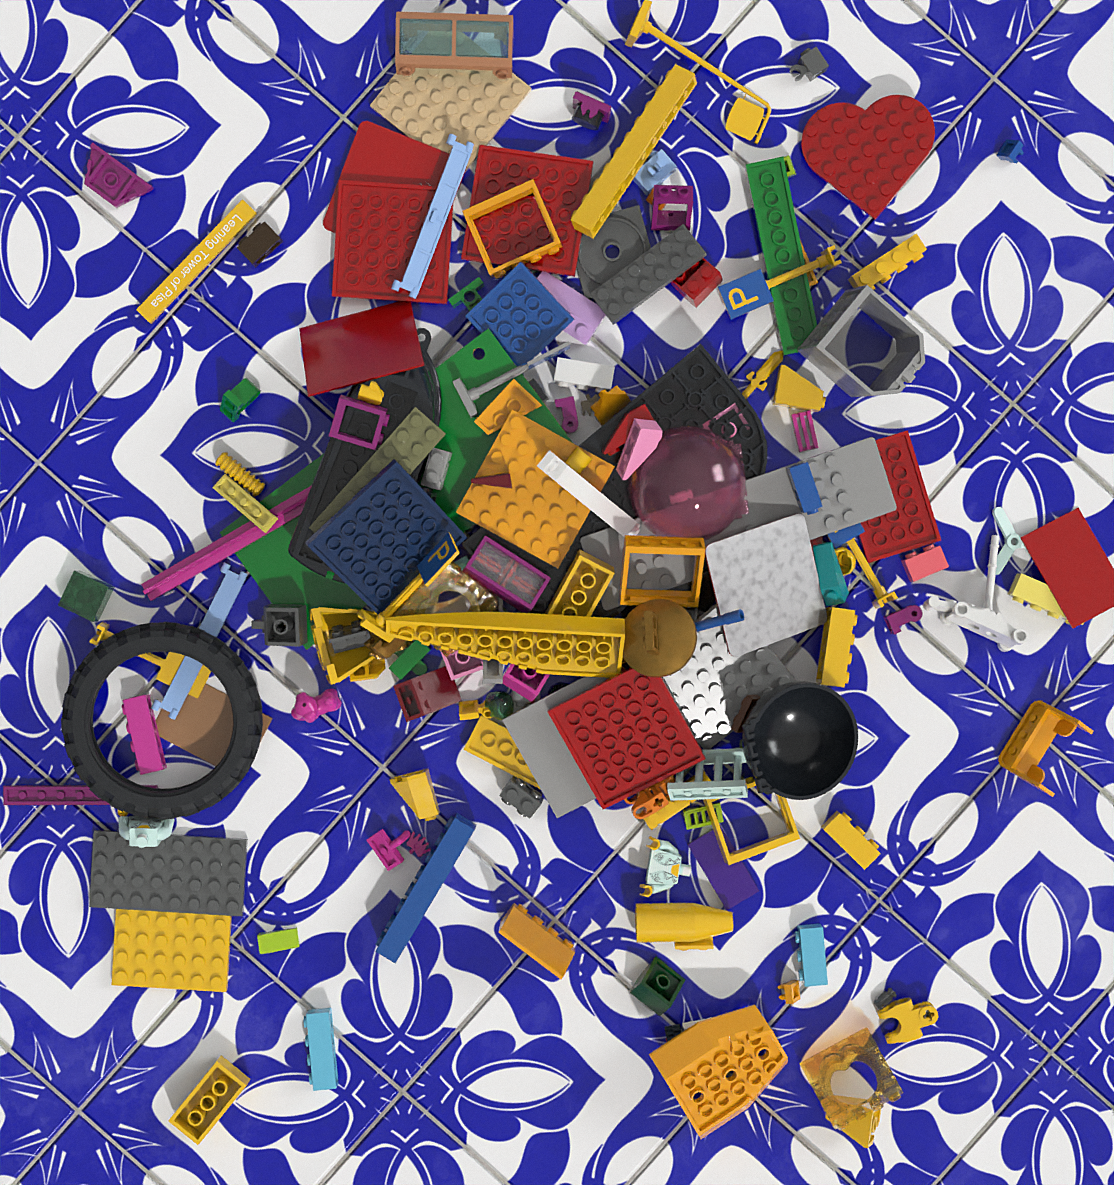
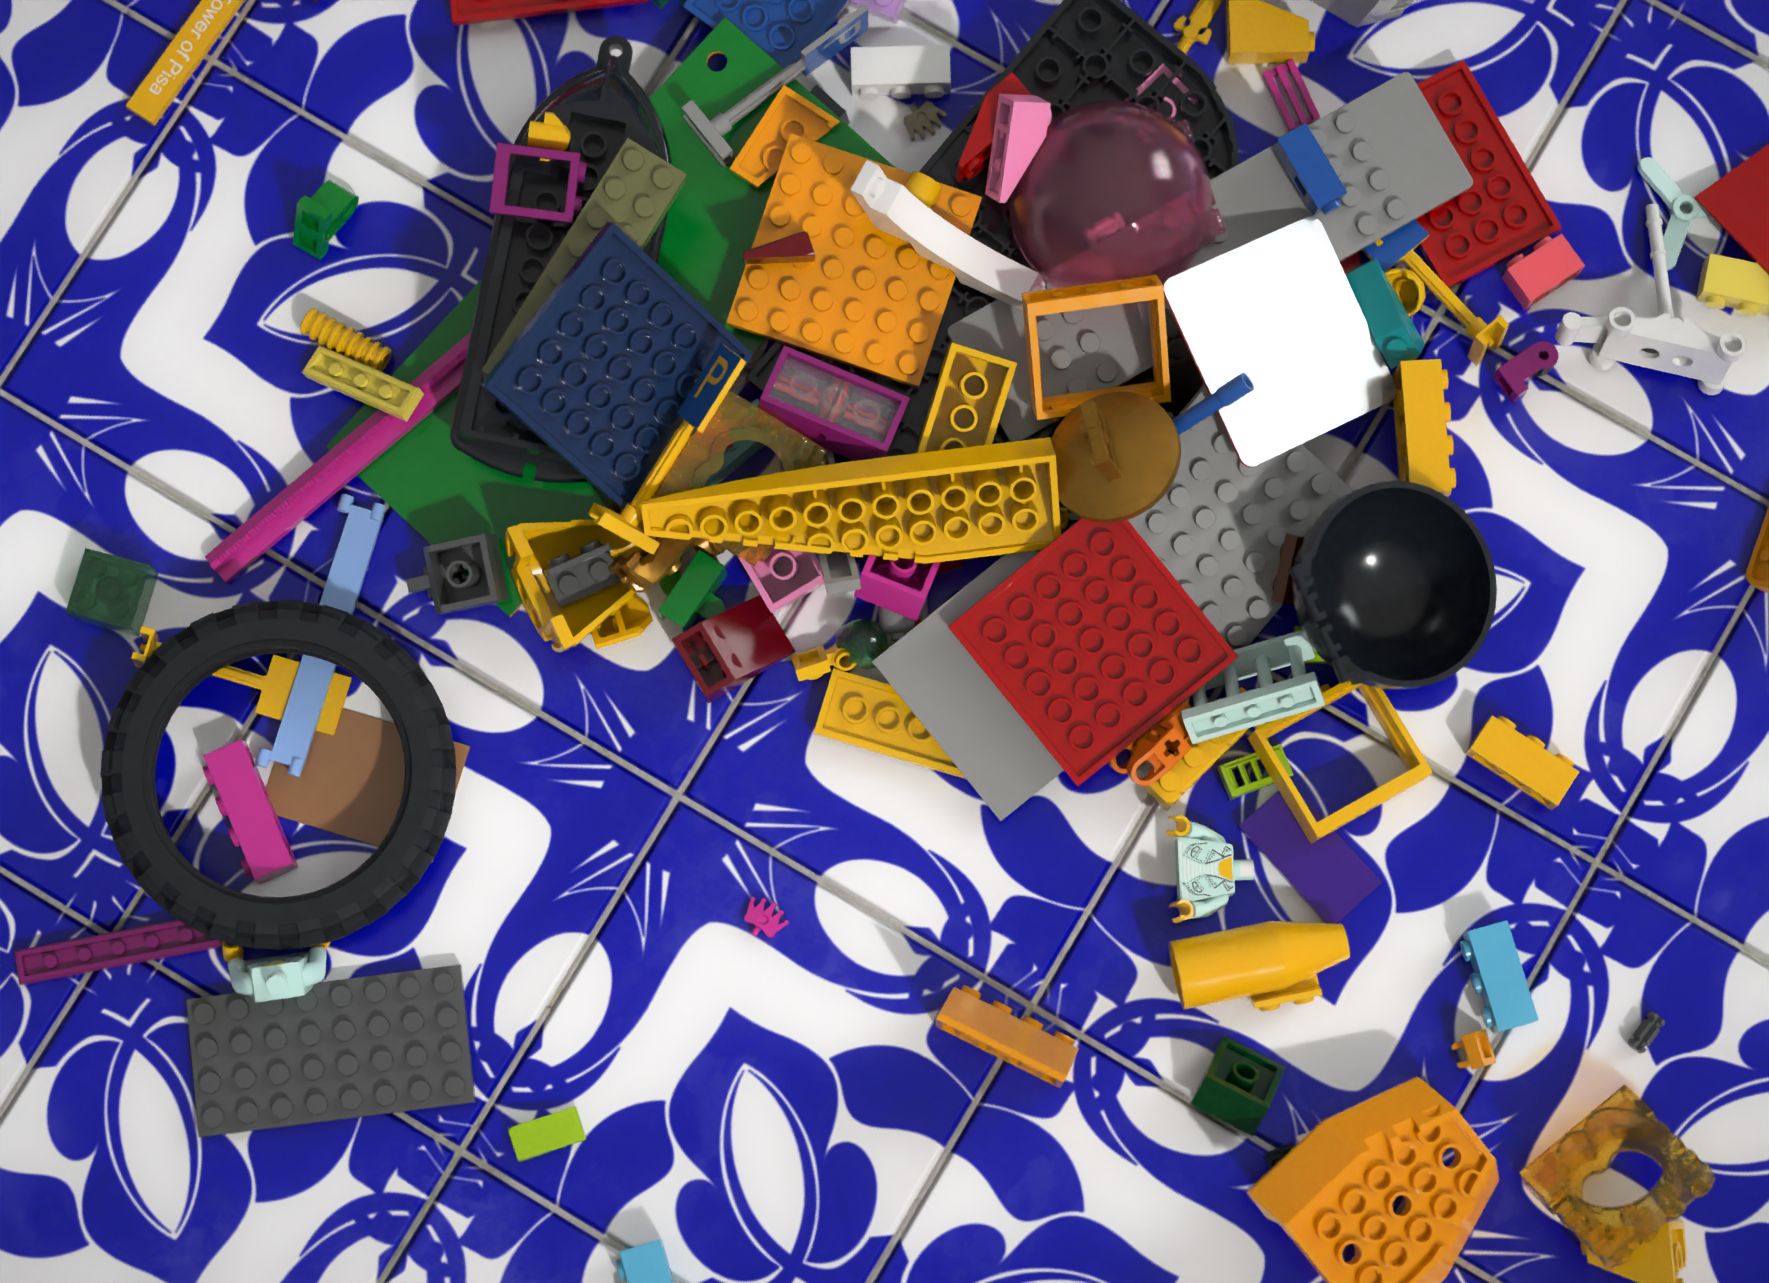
camera: 10 degrees left, 10 degrees down
yellow plate [111,909,232,992] -> none
dark pink animal [291,688,342,723] -> none
red piece [299,301,424,397] -> none
dark pink plate [367,829,411,871] -> none
blue brick [375,813,477,963] -> none
yellow slope [390,768,440,821] -> none
light grey brick [421,448,452,490] -> none
dark grey brick [499,775,544,819] -> none
magenta leg [555,396,578,433] -> none
light orange slope [590,386,631,426] -> none
yellow piece [876,998,938,1044] -> none

